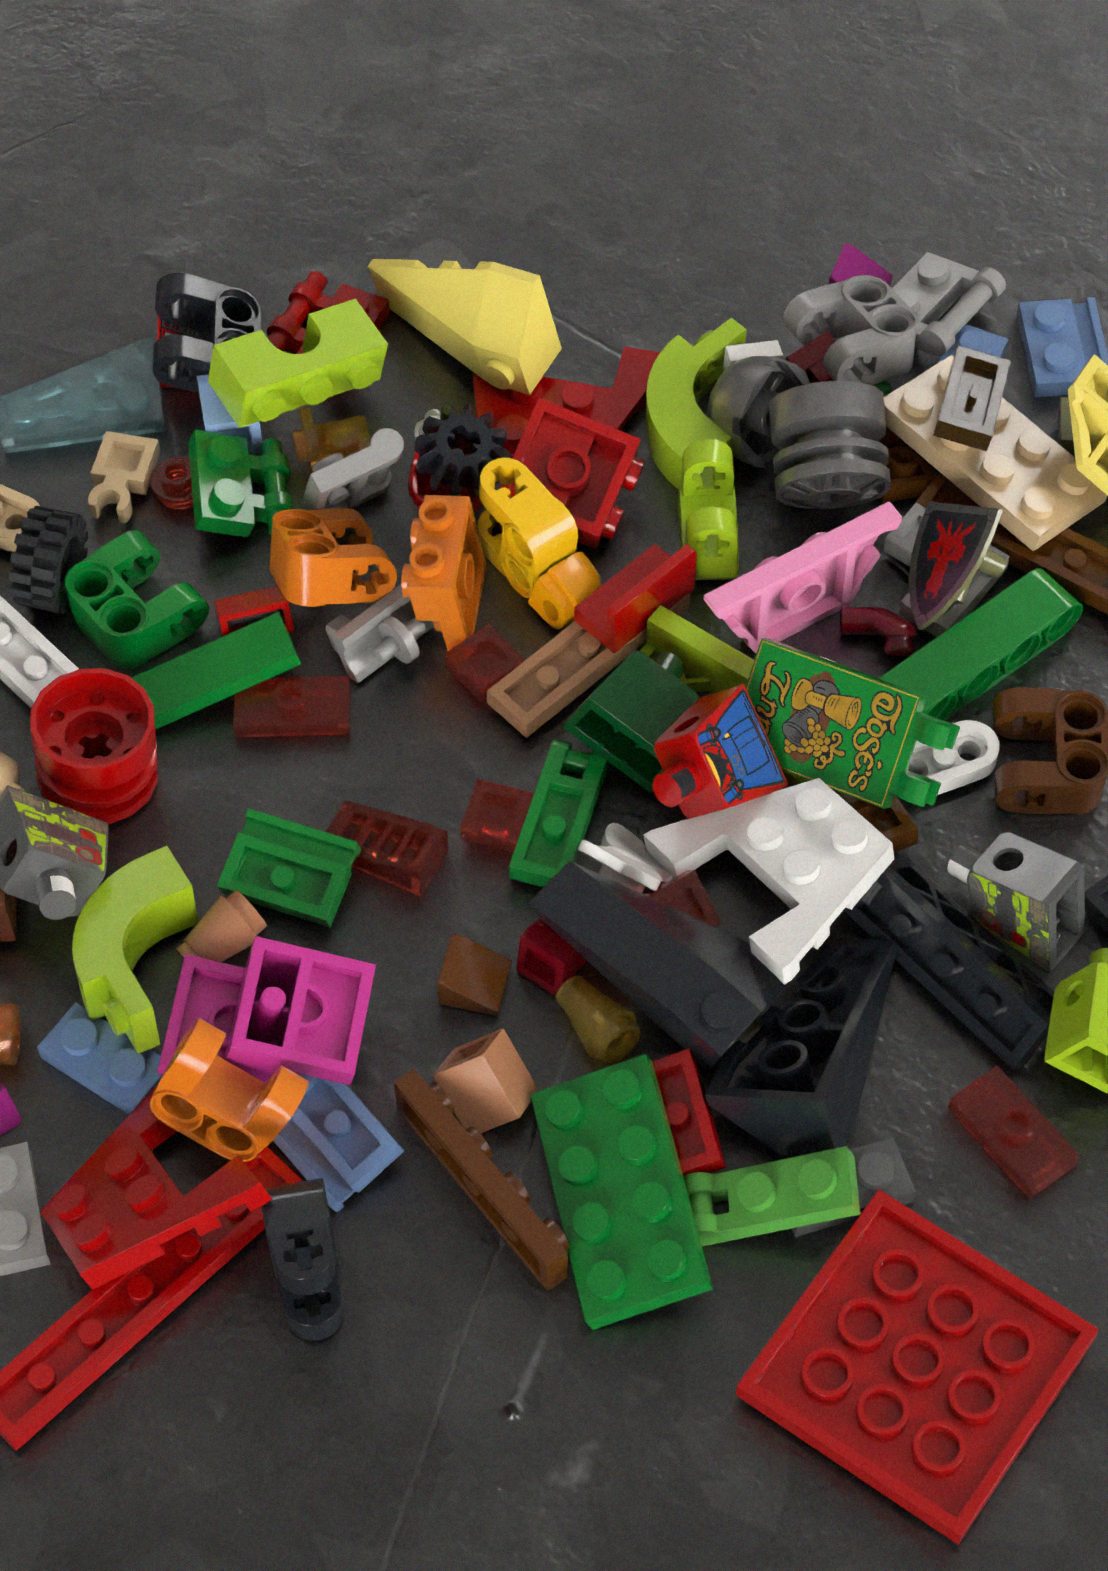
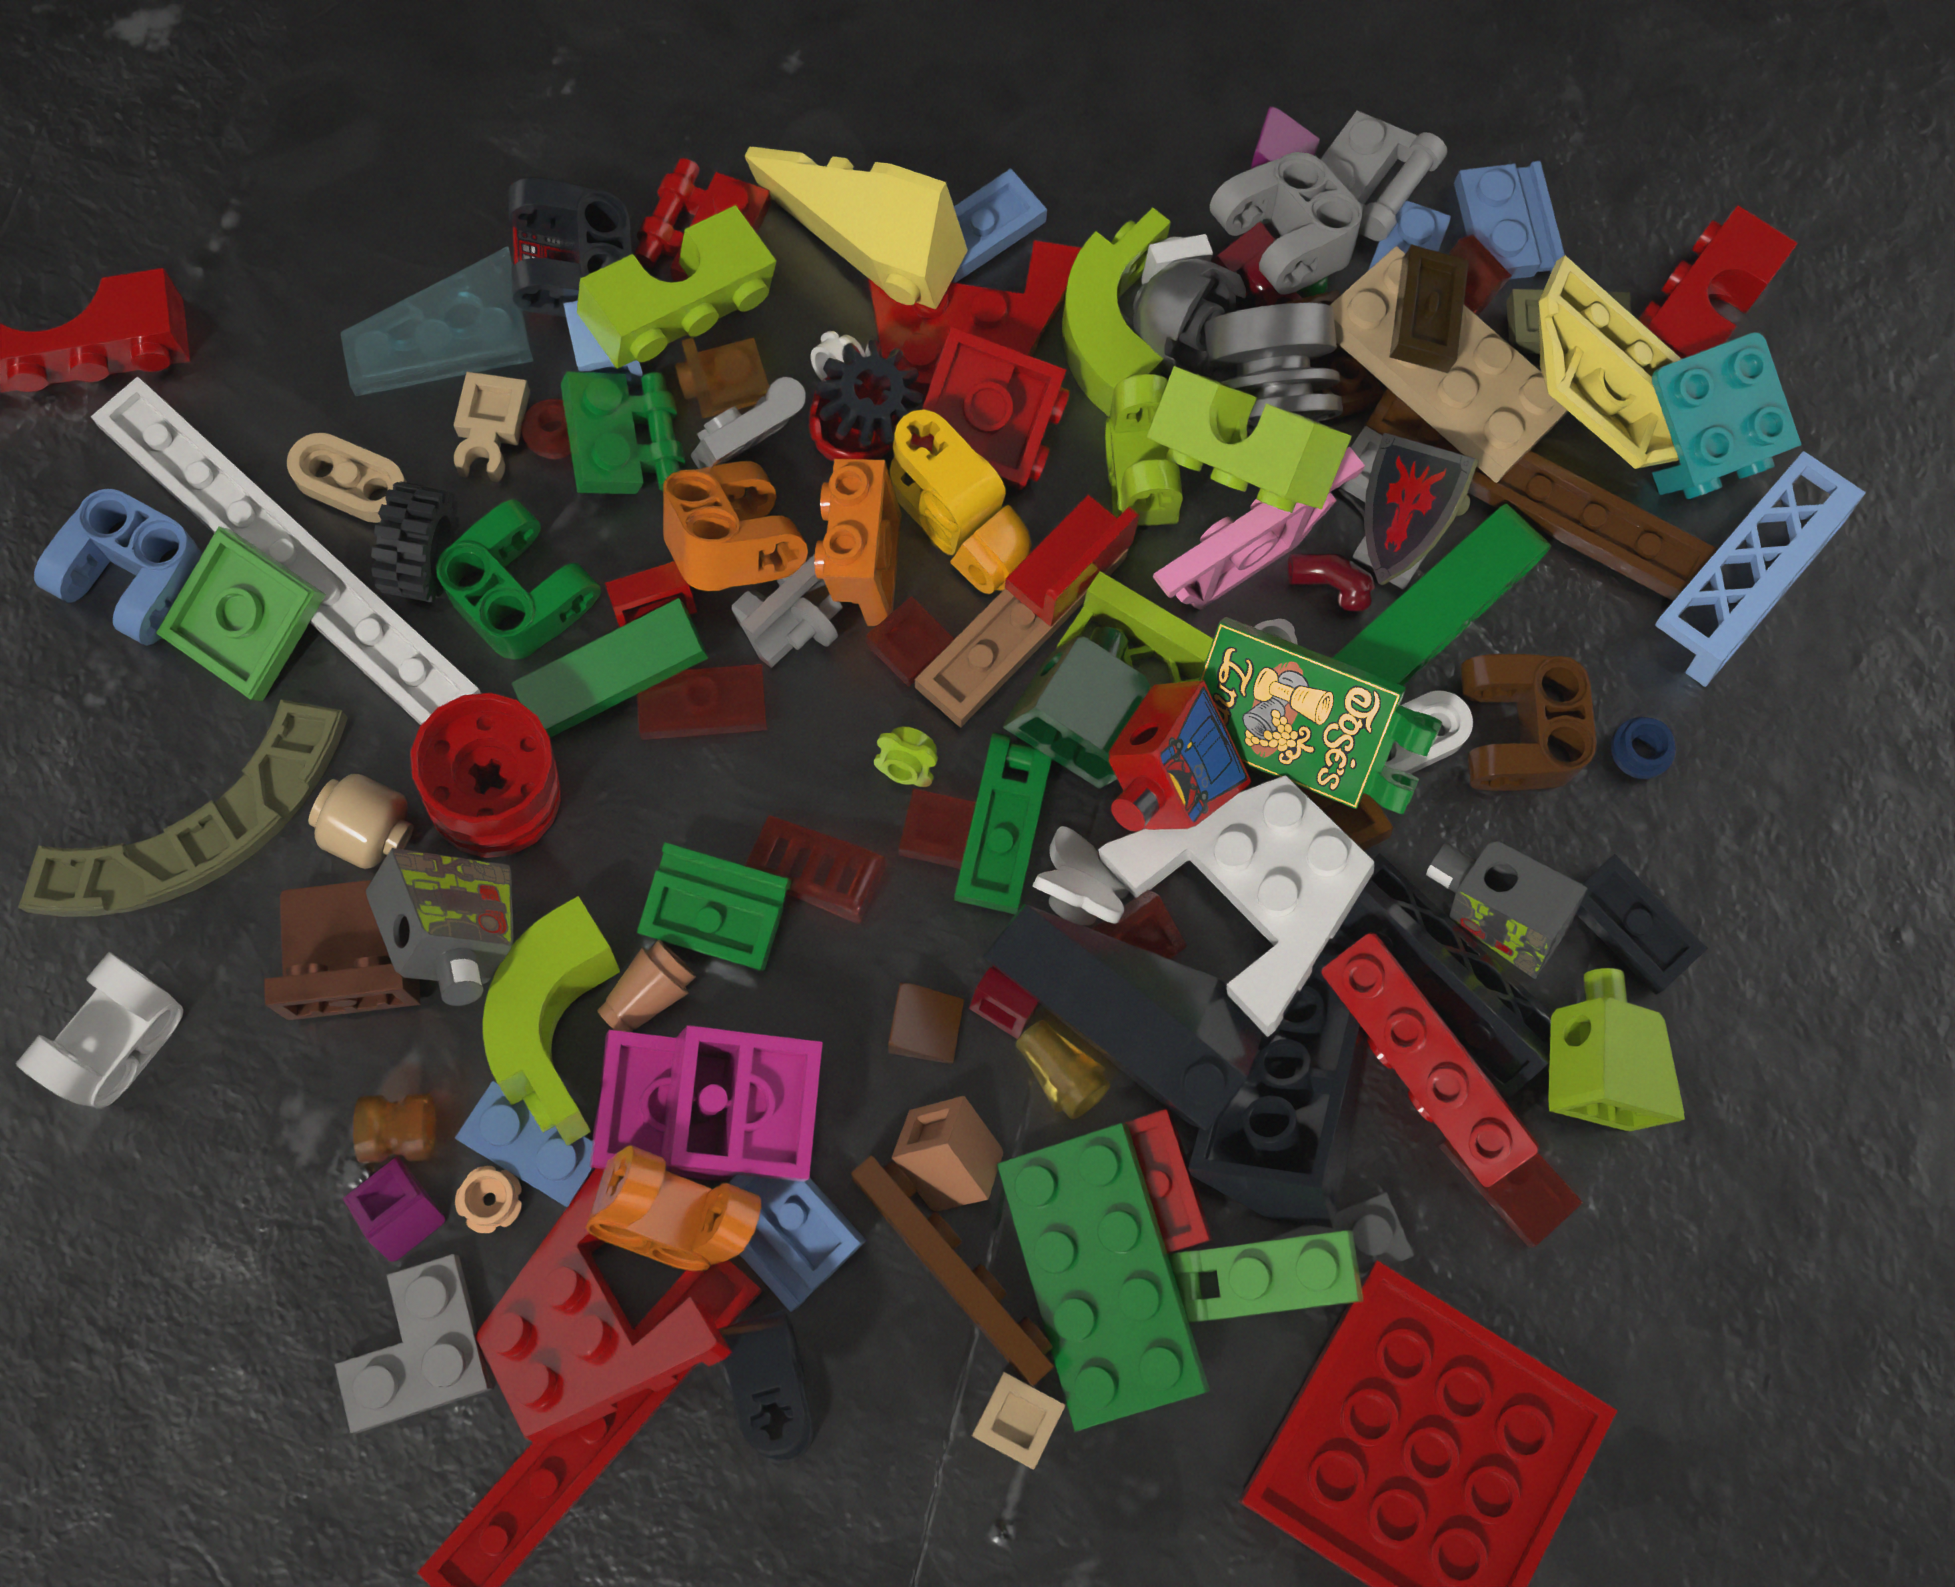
camera: 10 degrees left, 15 degrees up
none -> light nougat plate [455,1166,522,1234]
none -> lime plate [874,727,938,787]
none -> medium blue plate [952,169,1047,283]
none -> tan plate [971,1372,1065,1470]
none -> lime arch [1146,366,1352,513]
none -> red bracket [1322,933,1539,1187]
none -> clear red plate [1448,234,1512,317]

